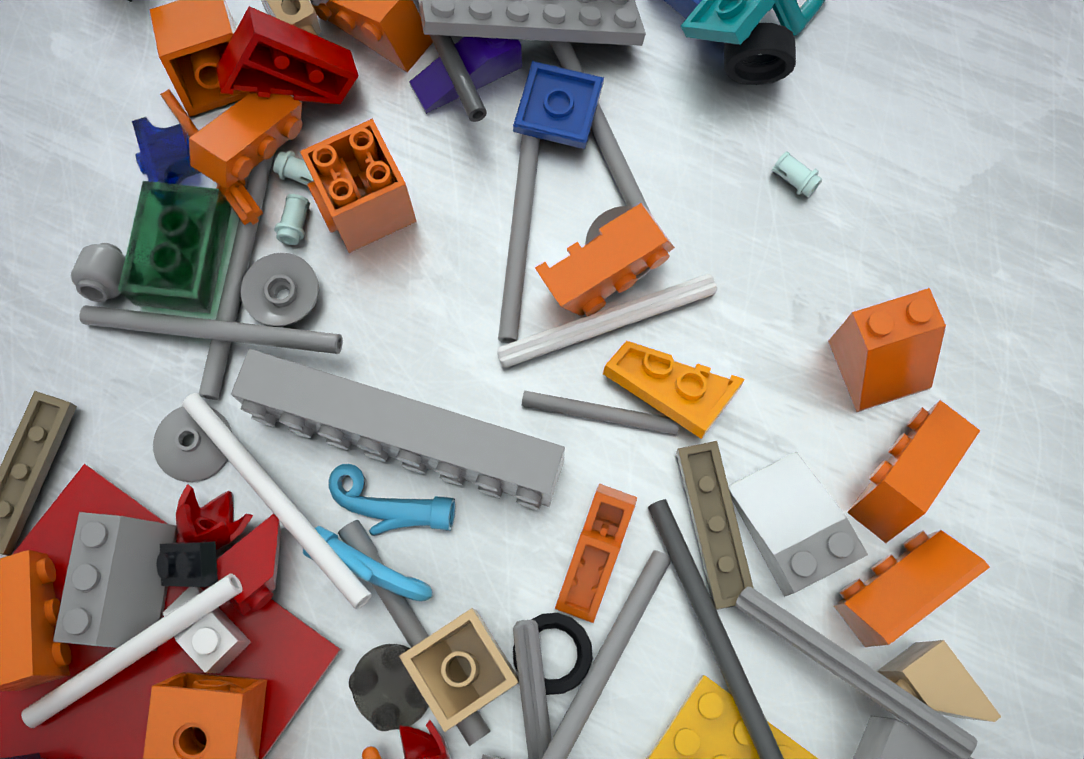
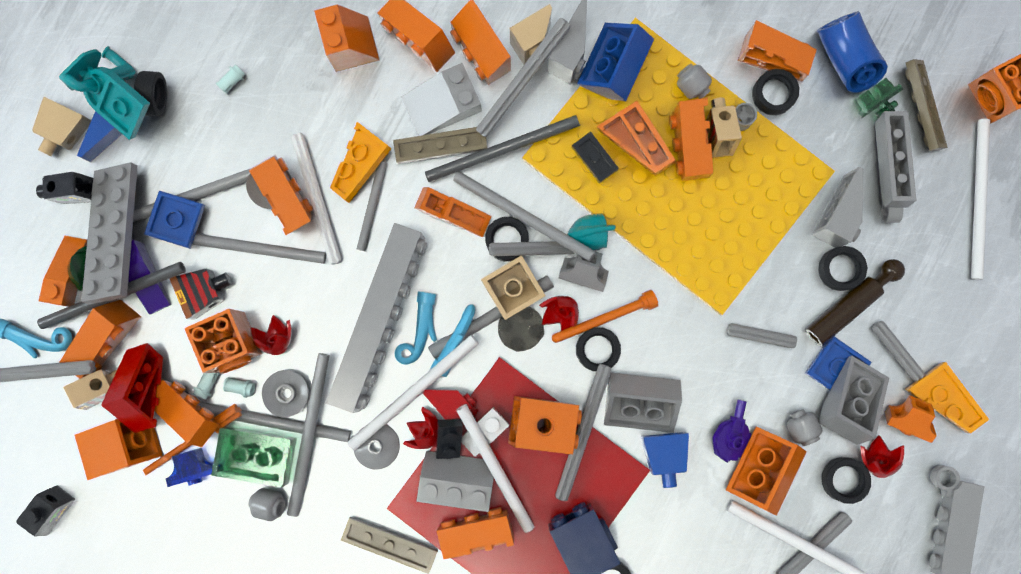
camera: 85 degrees left, 10 degrees up
none -> torso [170,269,232,320]
none -> red piece [250,315,292,355]

